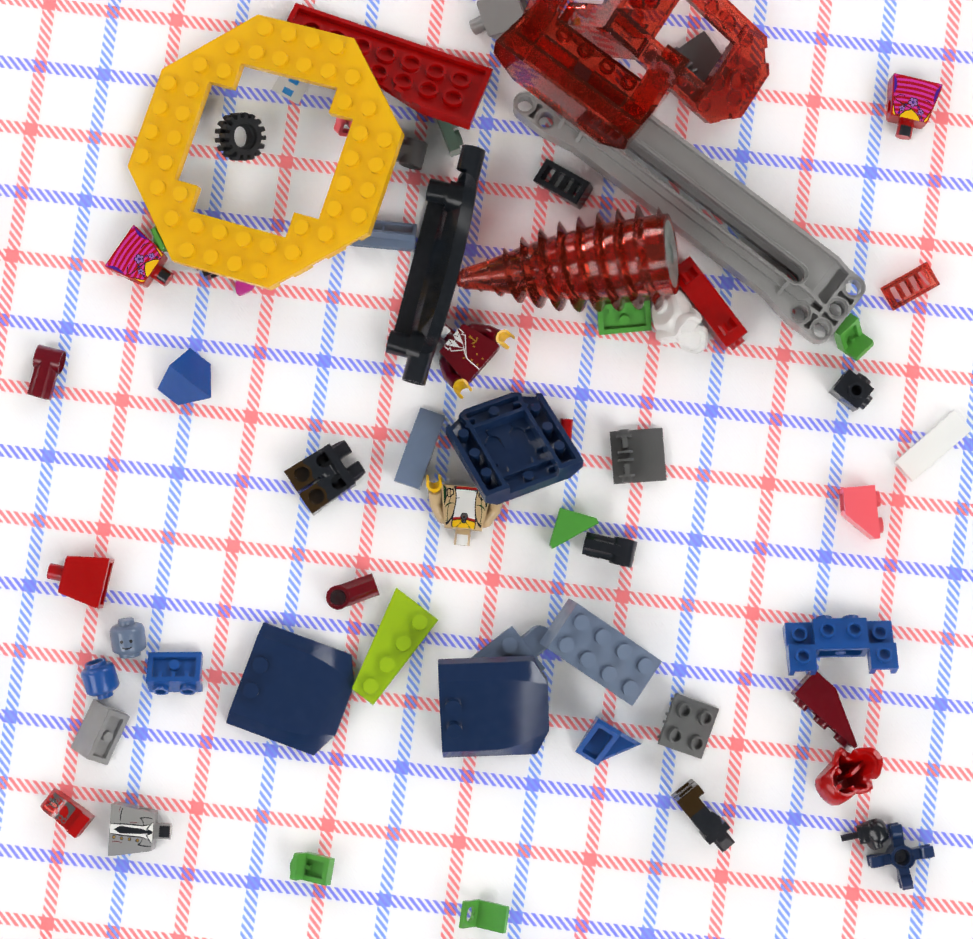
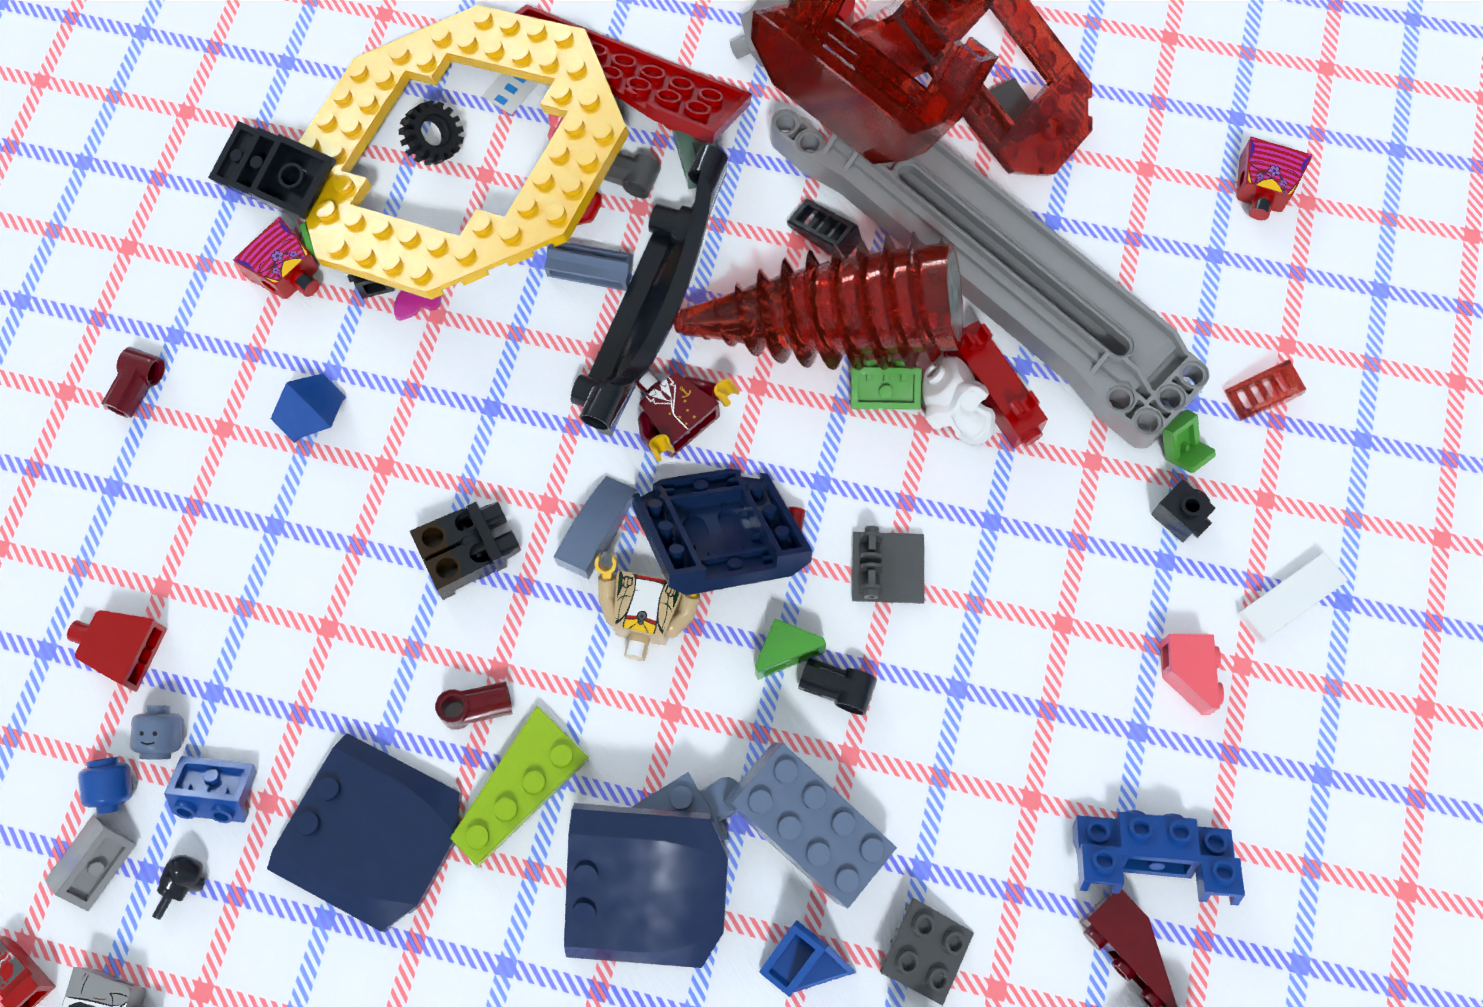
camera: 10 degrees right, 15 degrees down
none -> black piece [152,855,207,920]
none -> black slope [208,121,336,220]

